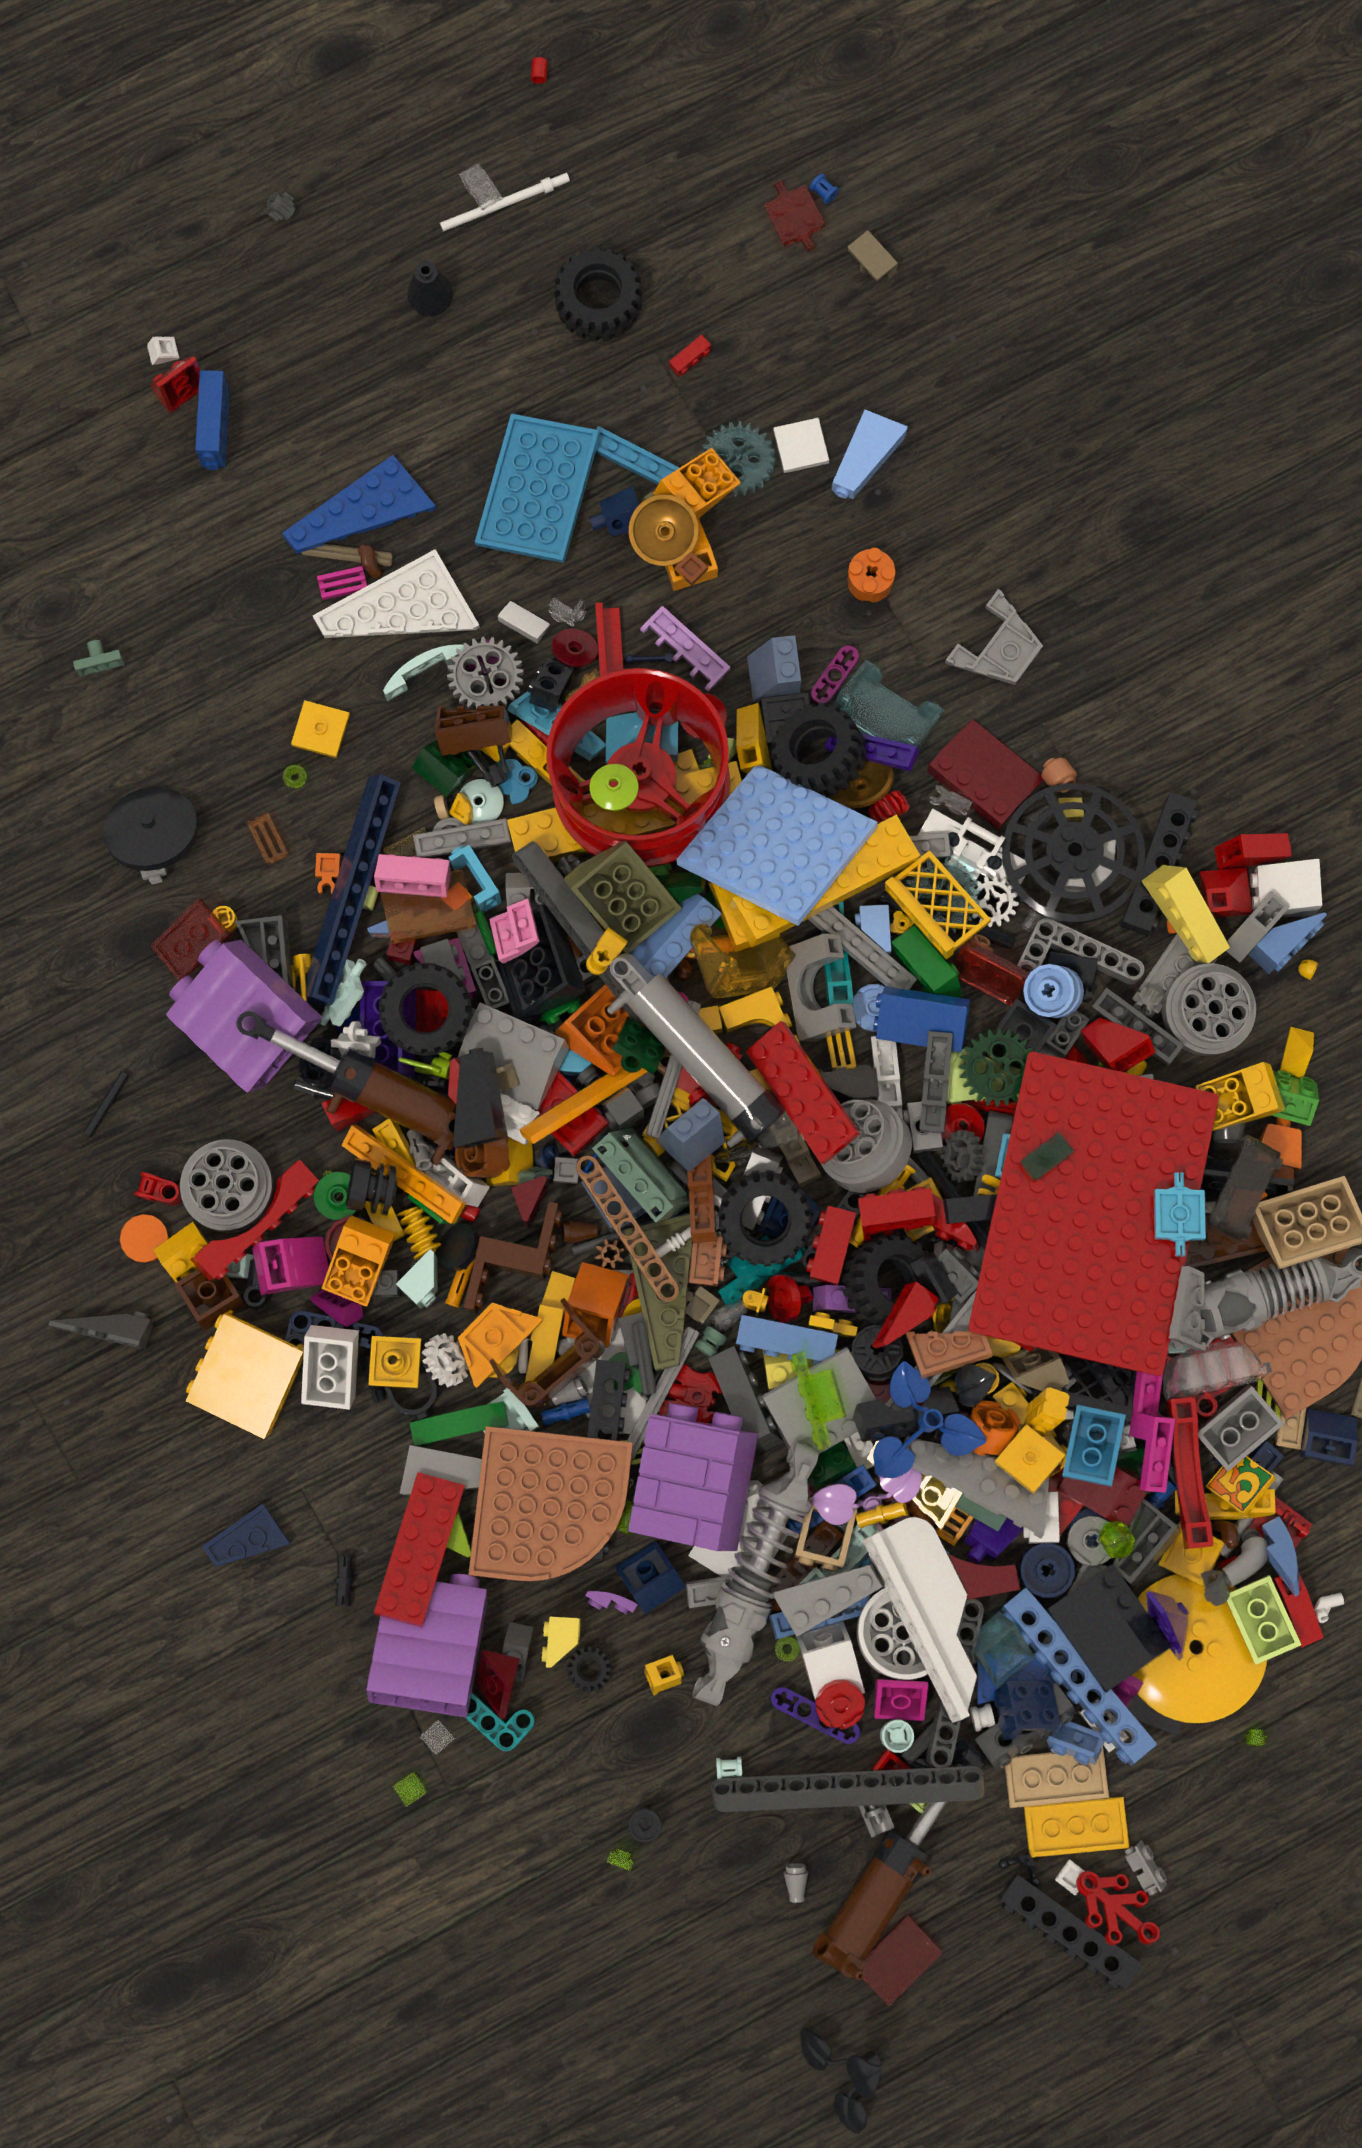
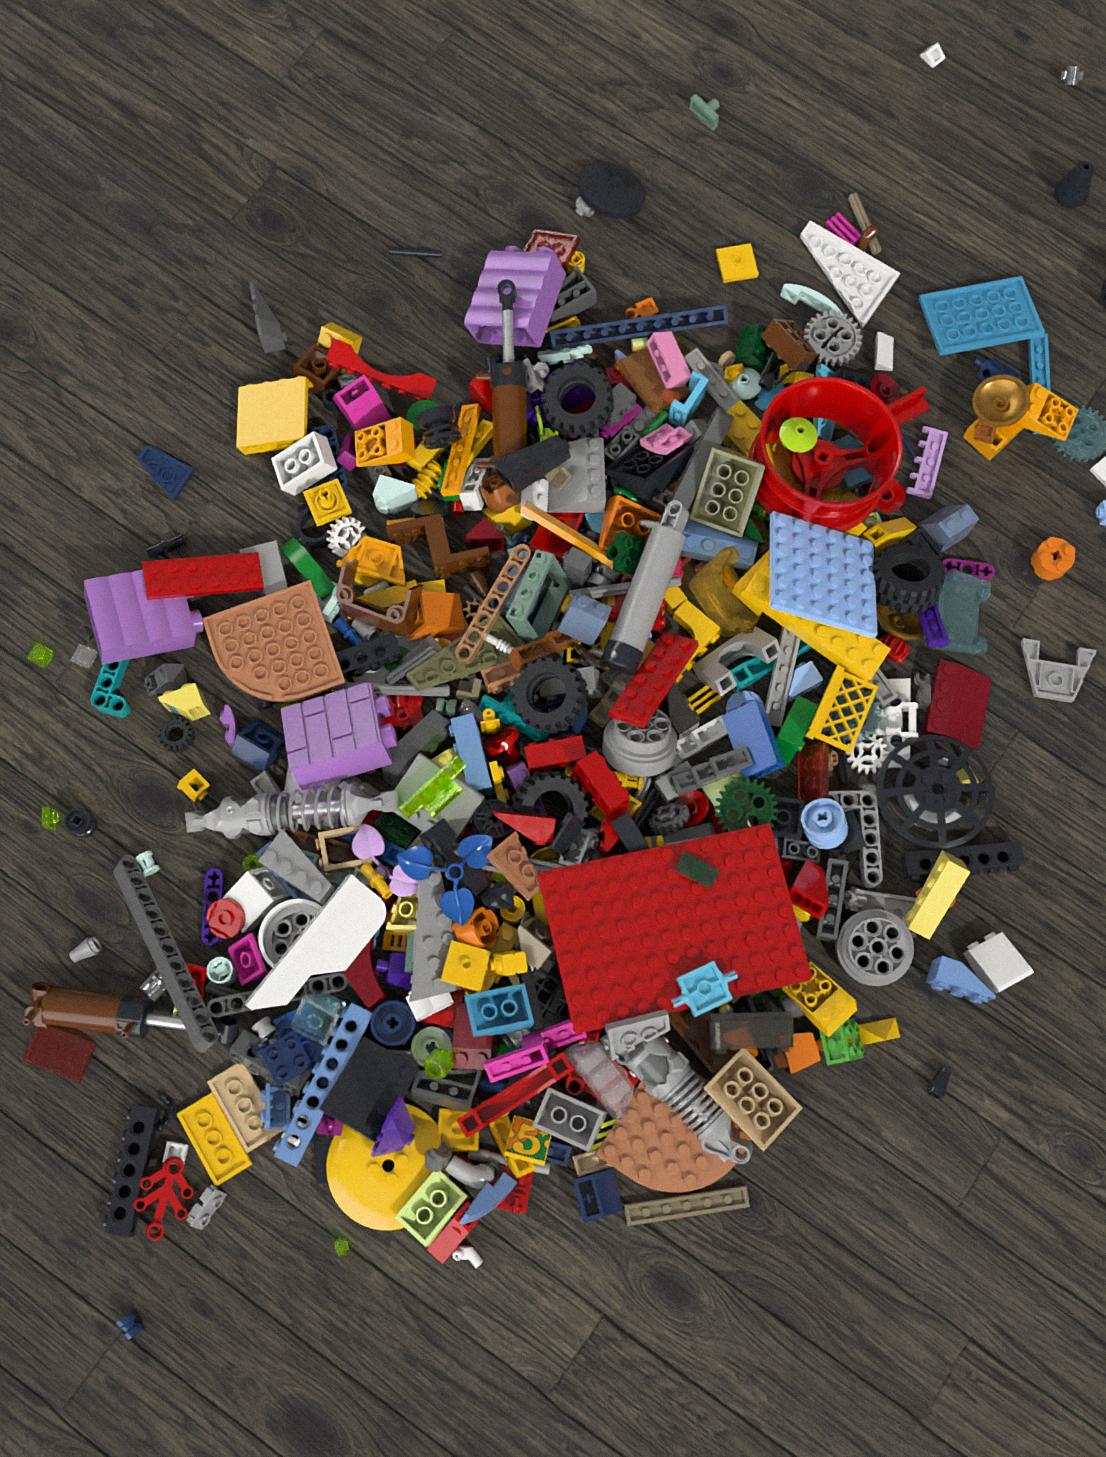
camera: 60 degrees right, 5 degrees down
orange tile [120,1214,169,1263] -> none
red piece [134,1172,182,1206] -> none
red slope [150,356,200,413] -> none
light grey wheel [180,1139,275,1233] -> none
blue brick [195,370,230,470] -> none
clear orange tile [247,812,288,865] -> none
blue wing [282,455,436,554] -> none
clear neon green plate [283,765,307,788] -> none
light grey pin [407,1130,432,1171] -> none
lime slope [447,1510,471,1558] -> none
dark red slope [475,1650,520,1720] -> none
clear bracket [549,598,587,627] -> none
yellow piece [586,927,628,975] -> none
yellow plate [890,911,915,935] -> none
nougat head [1041,757,1077,793] -> none
red slope [1199,867,1252,918] -> none
reddish brown arm [1213,1520,1239,1549] -> none
red slope [1214,833,1292,870] -> none
light grey slope [1226,891,1290,963] -> none
yellow hinge [1298,959,1318,980] -> none
none -> dark blue wheel [115,1310,145,1342]

